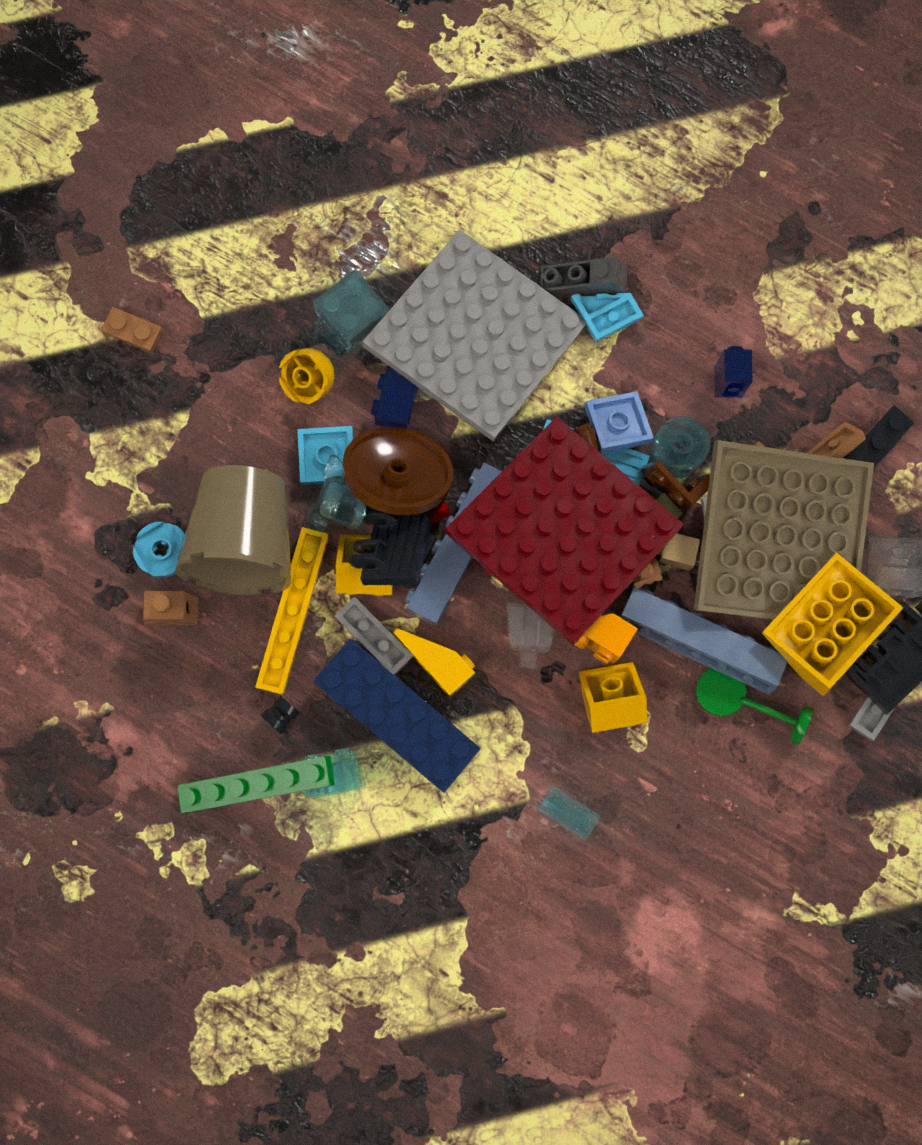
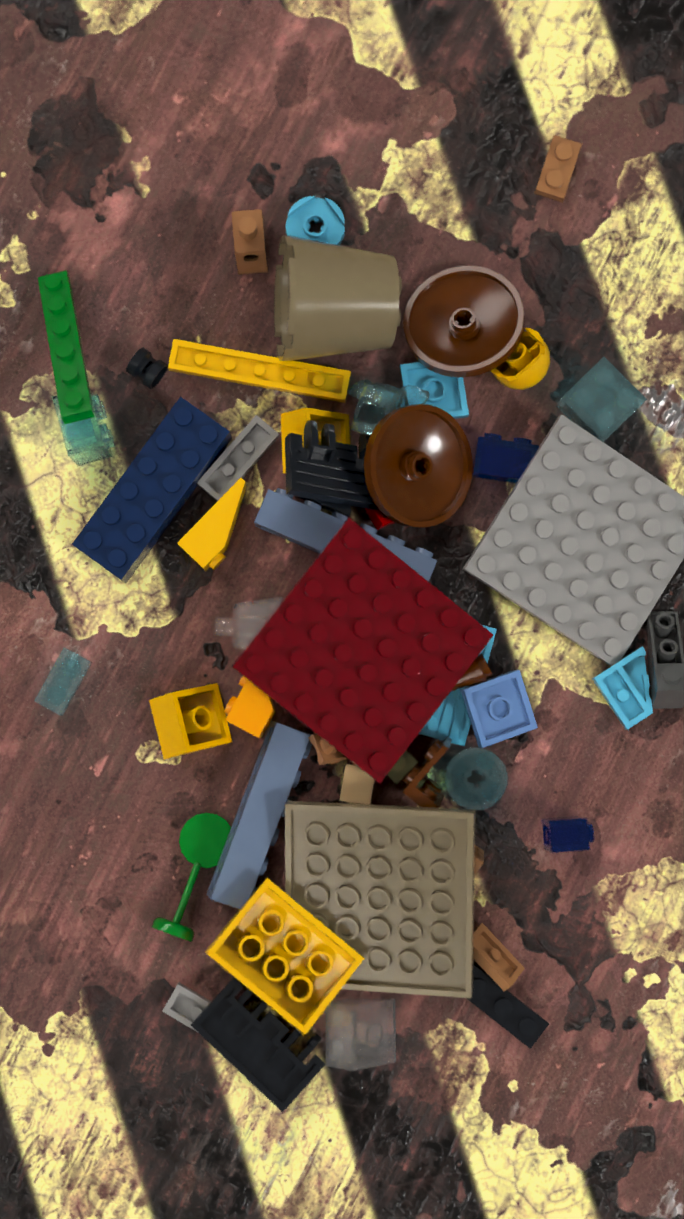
camera: 90 degrees right, 5 degrees up
none -> reddish brown dish [403,266,525,377]

